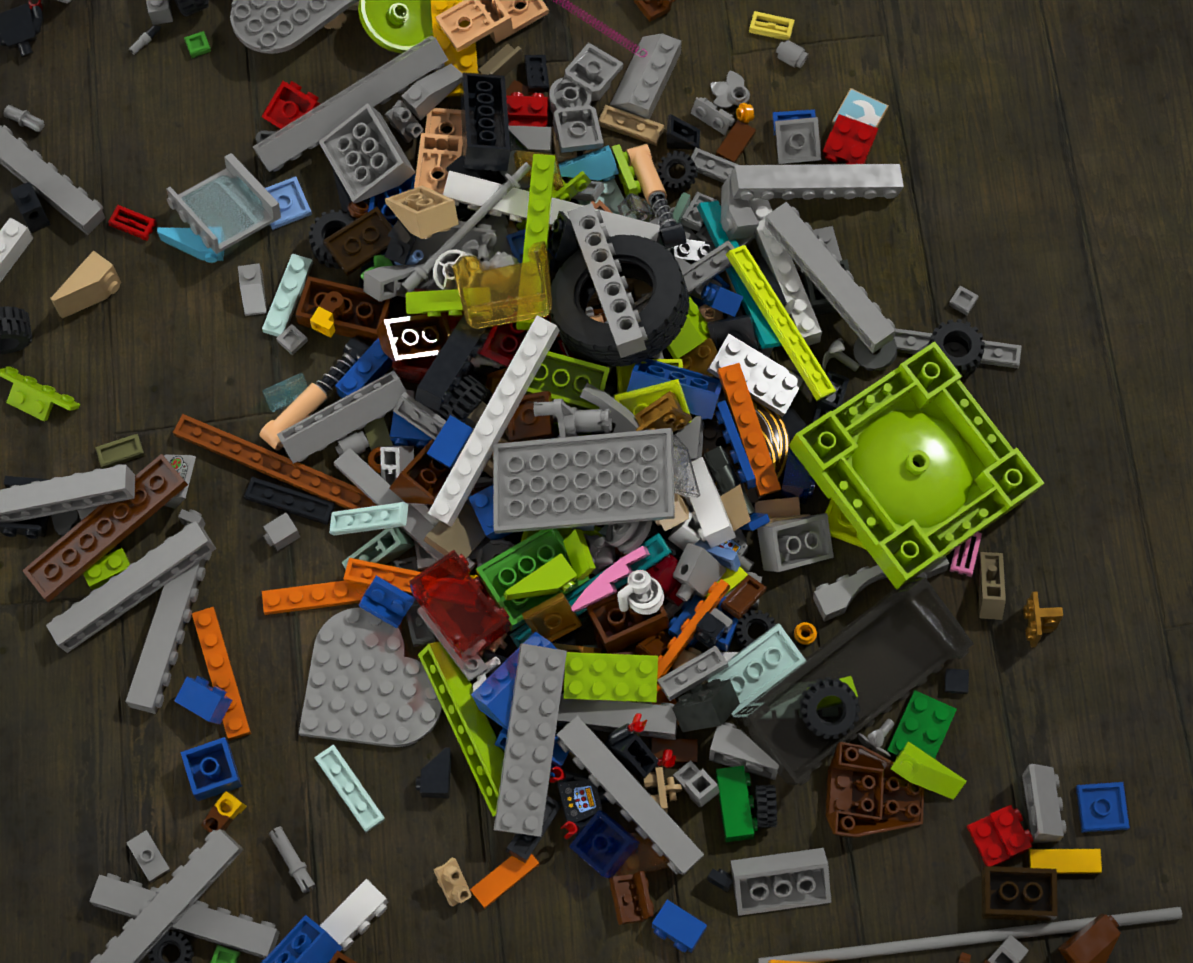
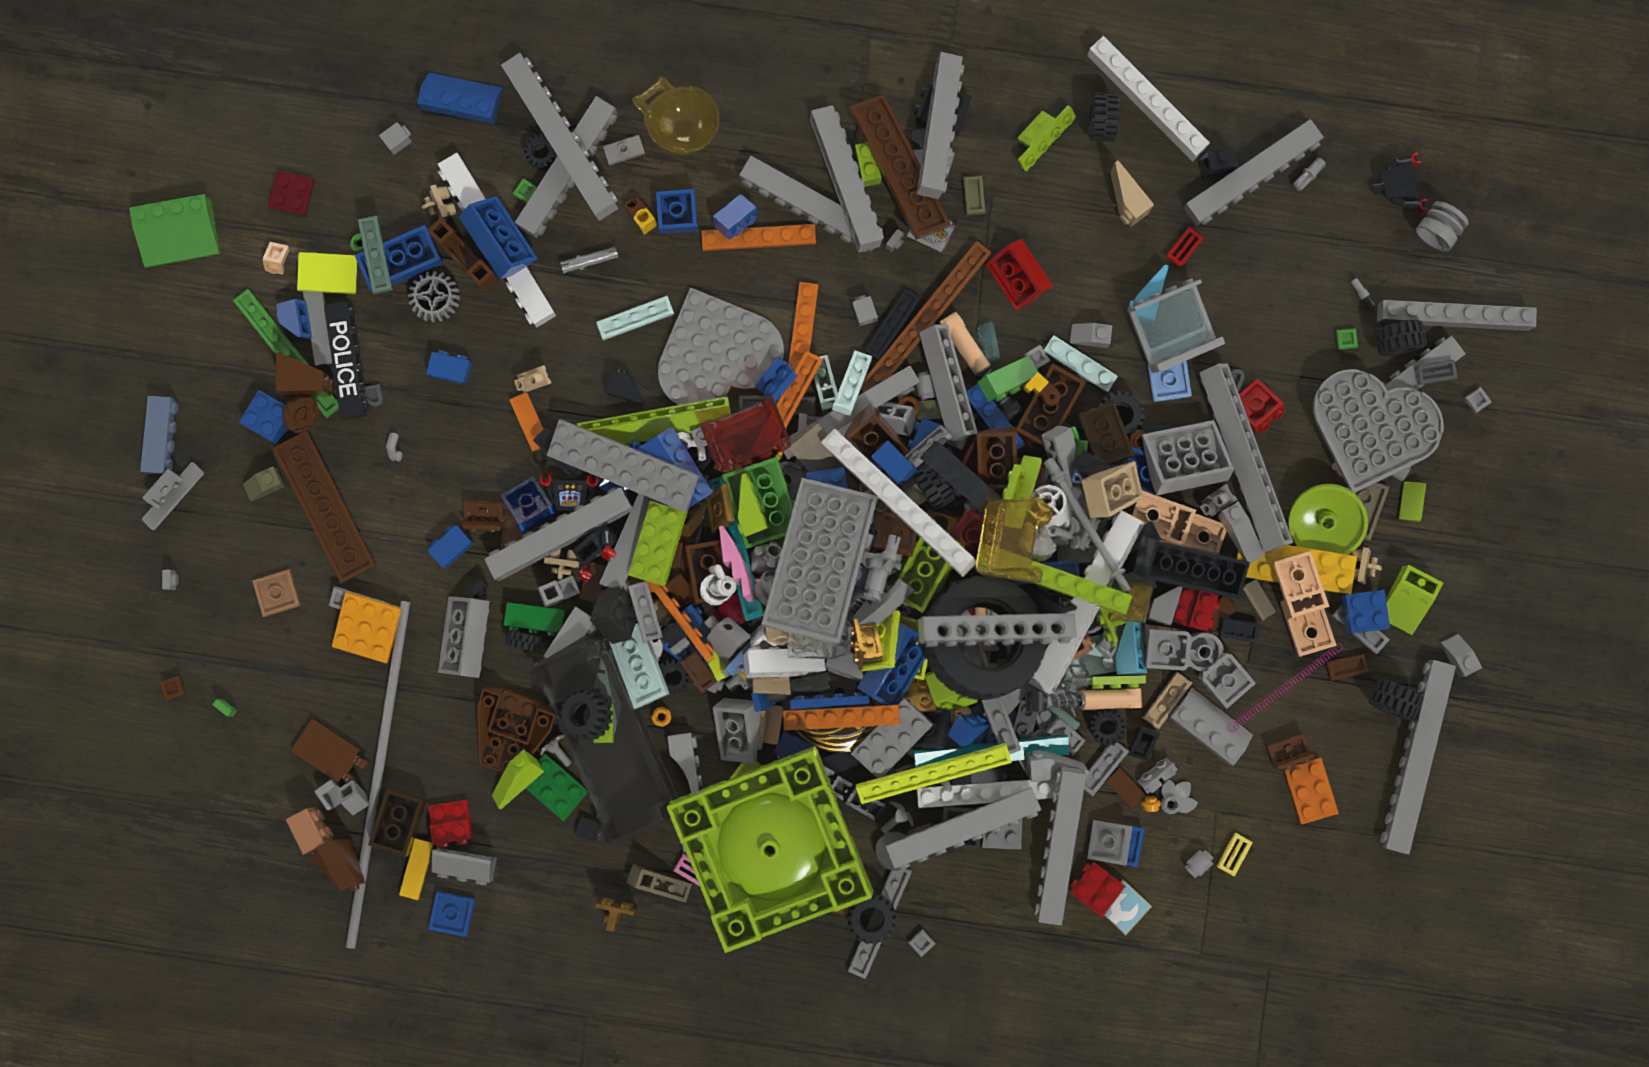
camera: 105 degrees right, 15 degrees up
lime tile [563,529,596,580] -> none
none -> clear yellow windscreen [632,76,720,156]
none -> bright green brick [977,356,1039,402]
none -> red slope [985,239,1053,311]

